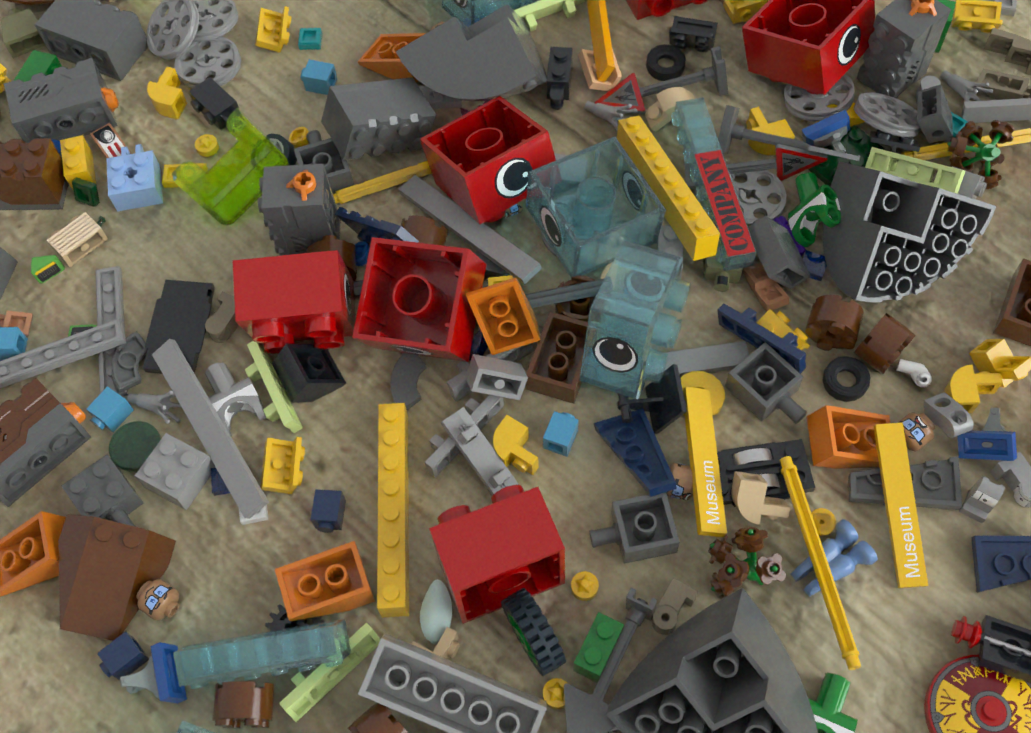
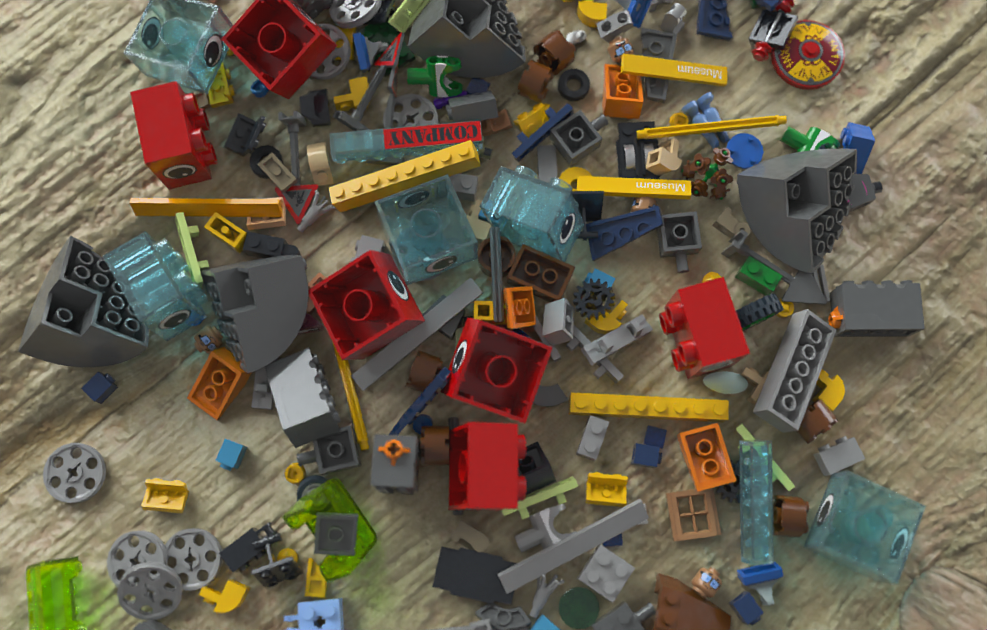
camera: 90 degrees left, 15 degrees up
teal tile [298,28,322,50] -> none
none -> yellow brick [204,212,247,254]
none -> black plate [251,533,303,587]
none -> dark tan plate [258,153,297,193]
none -> black slope [299,89,331,127]
none -> dark grey tile [314,512,358,556]
none -> black gear [573,278,615,321]
none -> light grey brick [576,415,609,461]
none -> clear blue tile [643,425,667,450]
none -> medium nougat piece [666,488,721,542]
none -> blue piece [726,133,764,169]

